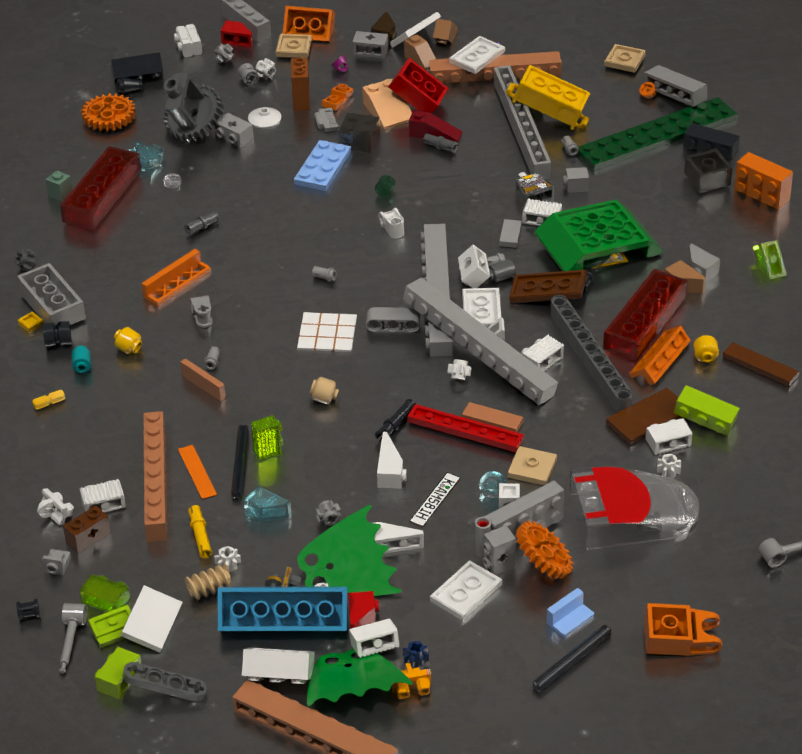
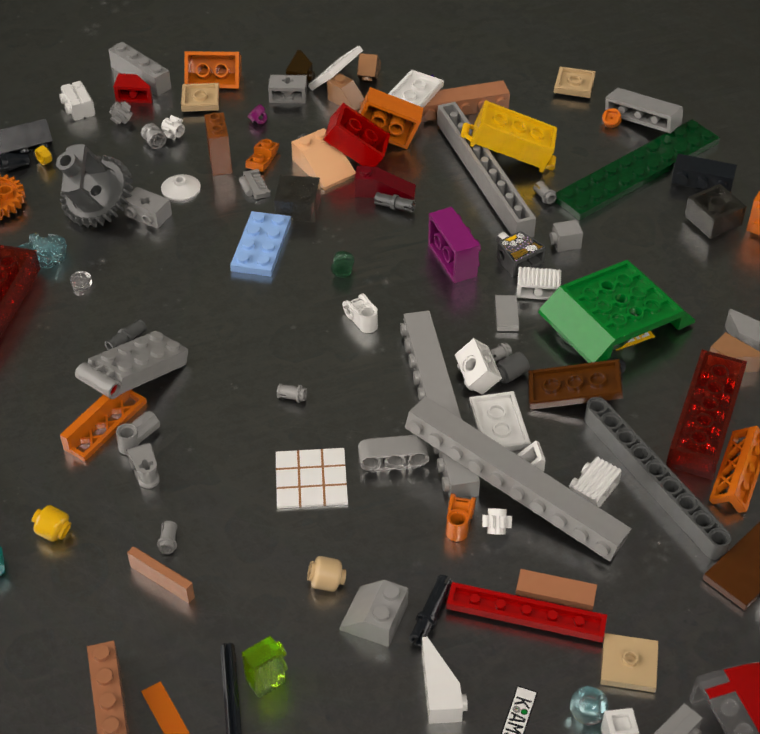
camera: 10 degrees left, 5 degrees up
none -> yellow tile [34,145,52,166]
none -> light grey hinge [75,331,189,399]
none -> light grey piece [116,411,160,455]
none -> light grey slope [340,580,408,647]
none -> orange brick [358,87,423,149]
none -> magenta brick [428,207,481,283]
none -> orange piece [446,493,476,542]

